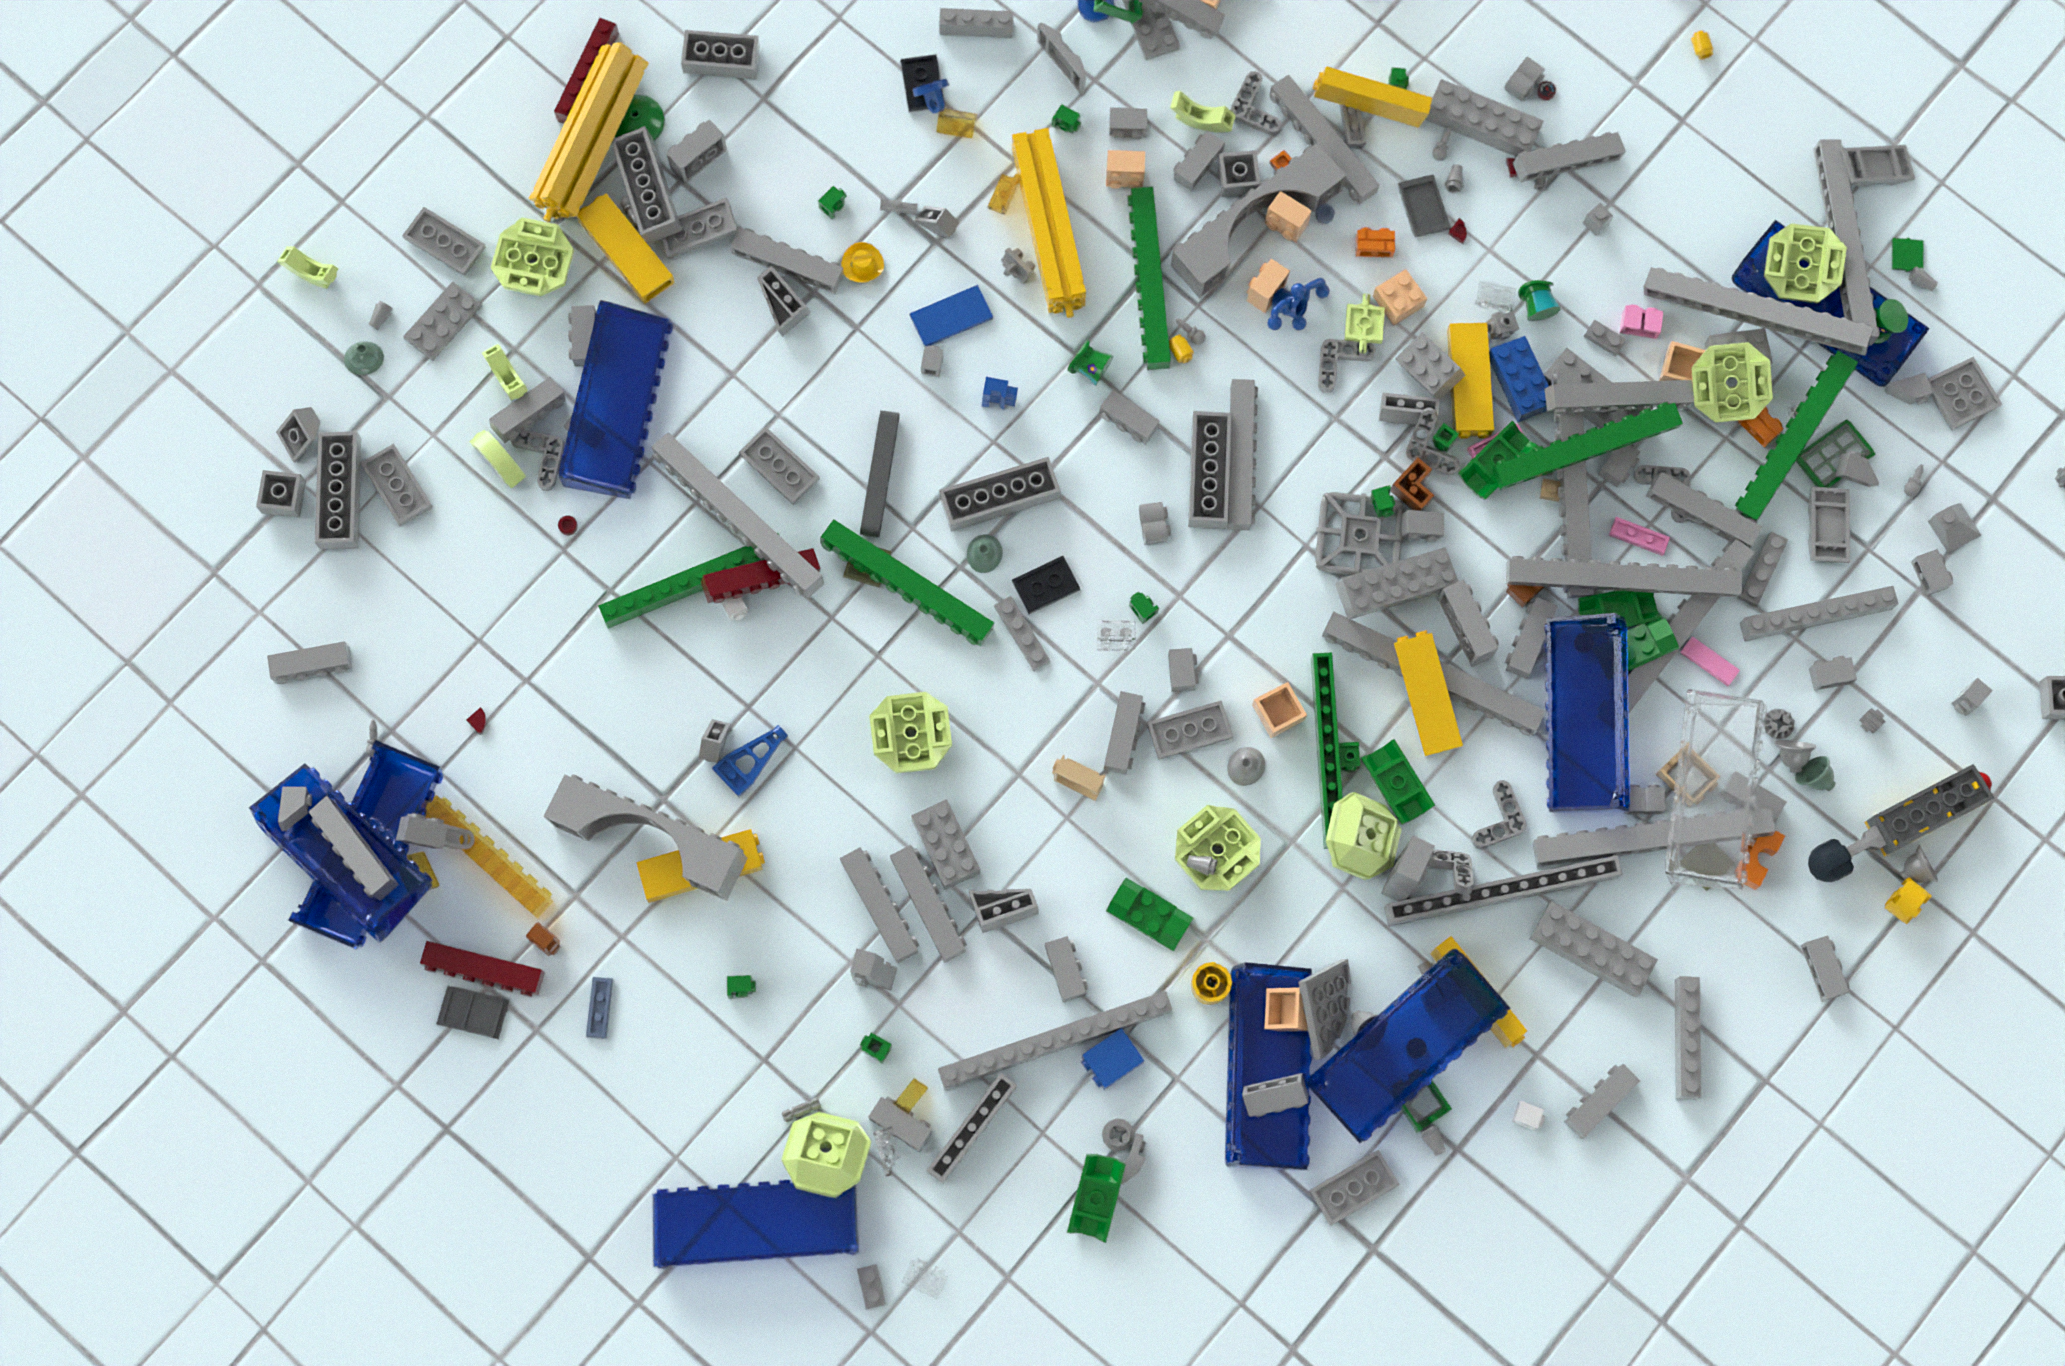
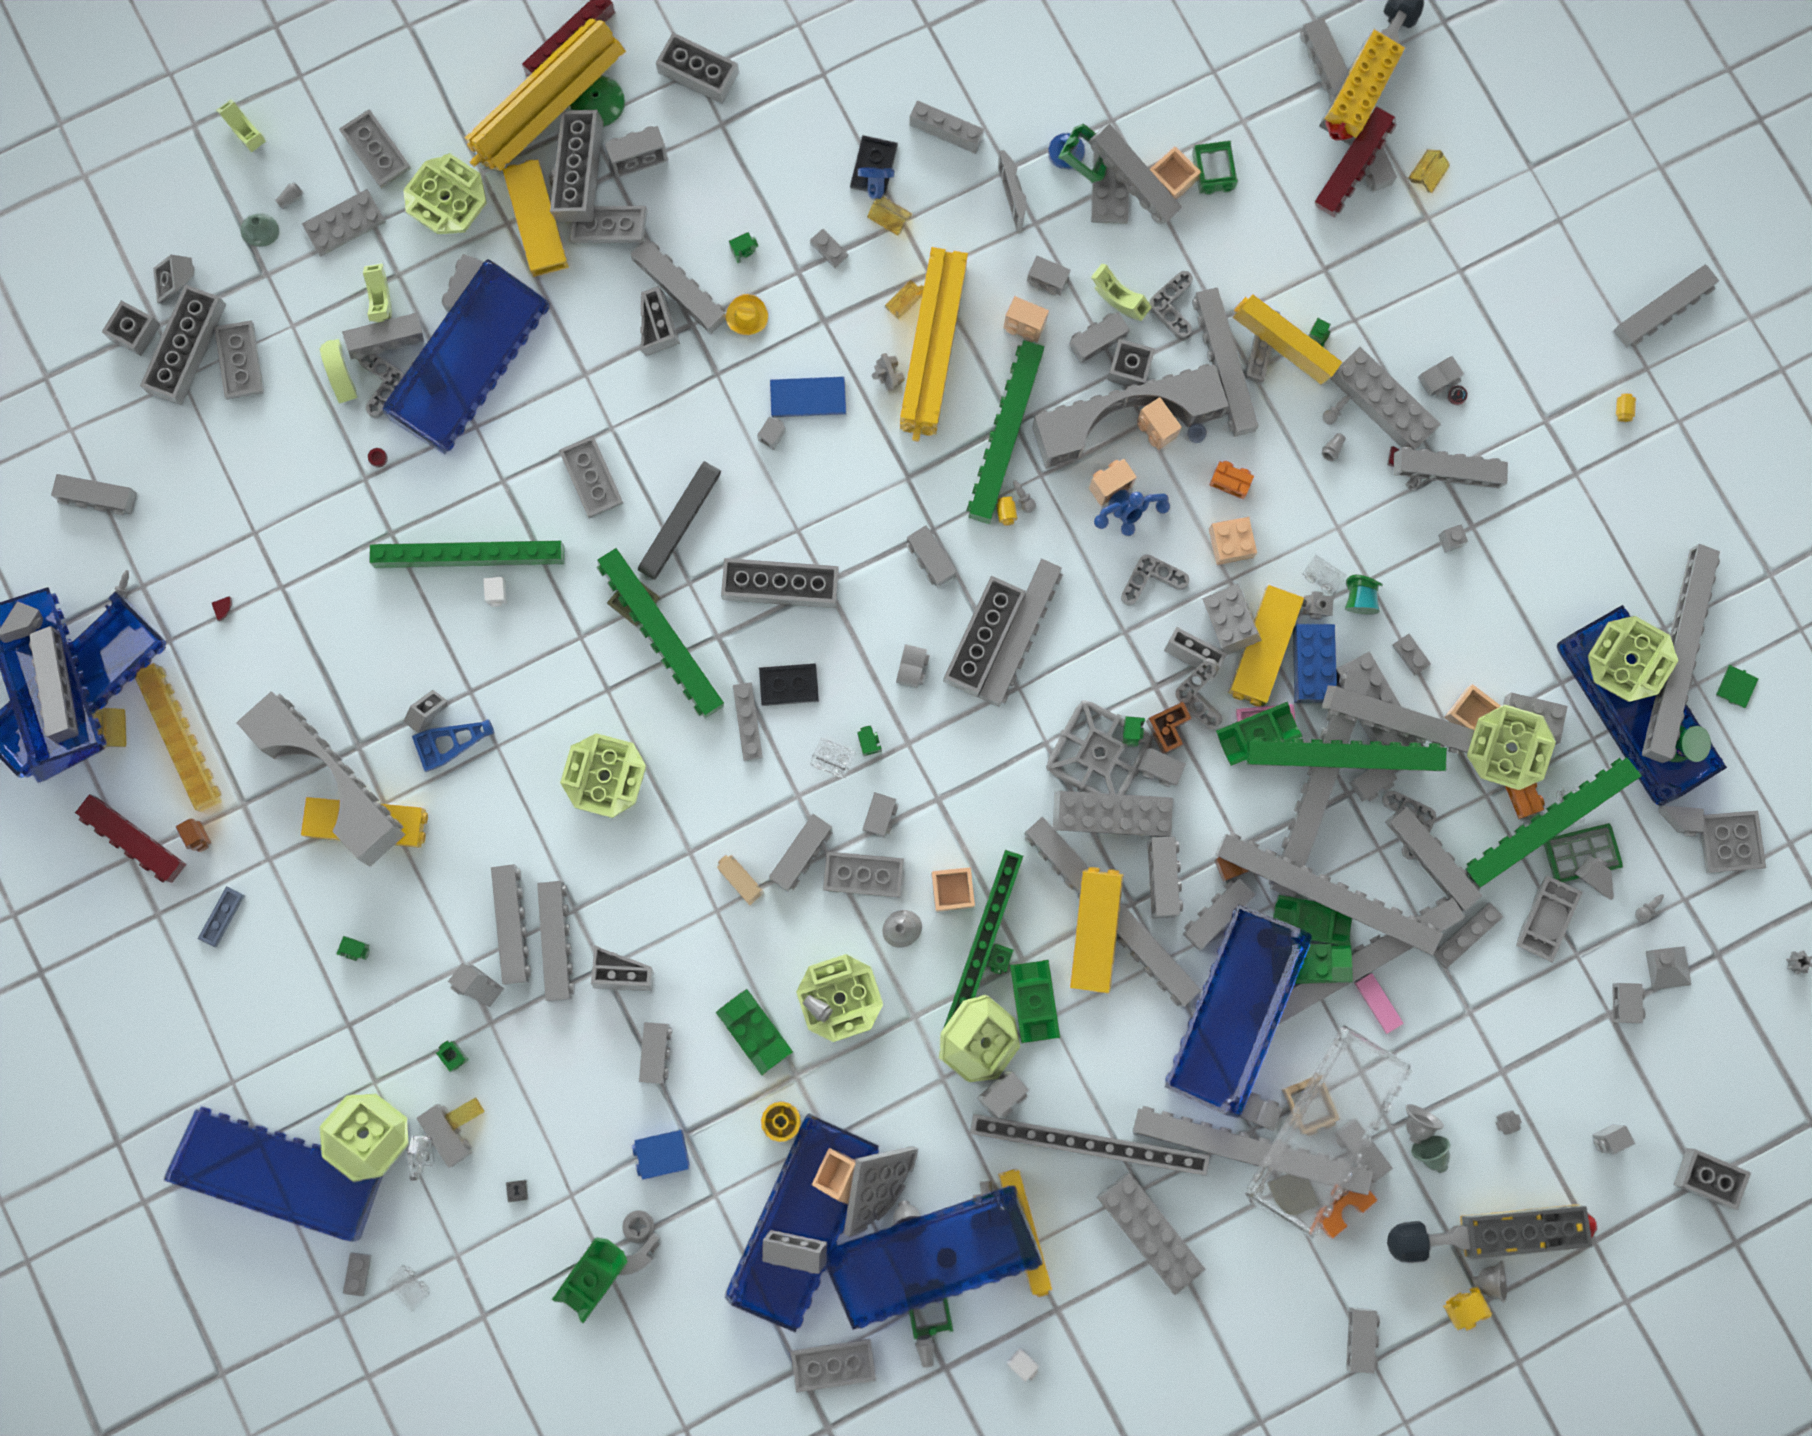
camera: 20 degrees right, 5 degrees up
light grey brick [396,813,475,849] -> none
dark grey piece [436,985,510,1040] -> none
light grey brick [651,432,825,599] -> none
dark red brick [701,548,821,604] -> none
light grey axle [782,1098,821,1122] -> none
light grey pin [880,198,918,215] -> none
light grey piece [911,799,981,890] -> none
light grey slope [915,206,959,237] -> none
light grey brick [927,1073,1017,1184] -> none
light grey brick [938,991,1173,1090] -> none
sand green hat [967,534,1003,573] -> none
blue hips [982,376,1018,410] -> none
green brick [1052,104,1082,134] -> none
green hat [1067,340,1114,386] -> none
orange plate [1269,150,1292,171] -> none
yellowish green plate [1344,293,1385,354] -> none
dark grey piece [1398,174,1451,237] -> none
light grey beam [1429,849,1473,895] -> none
green brick [1432,423,1459,452] -> none
dark red tile [1448,218,1467,244] -> none
light grey beam [1471,780,1527,849] -> none
tan plate [1540,478,1561,502] -> none
light grey brick [1564,1064,1640,1139] -> none
bright pink tile [1609,517,1670,556] -> none
bright pink piece [1620,305,1663,339] -> none
light grey brick [1644,267,1874,355] -> none
light grey brick [1675,976,1701,1100] -> none
light grey brick [1739,586,1899,641] -> none
light grey gear [1763,708,1795,739] -> none
light grey brick [1809,656,1857,691] -> none
light grey slope [1841,145,1915,187] -> none
light grey cone [1908,267,1938,291] -> none
none -> tile [506,1179,529,1202]
none -> light grey plate [810,228,848,268]

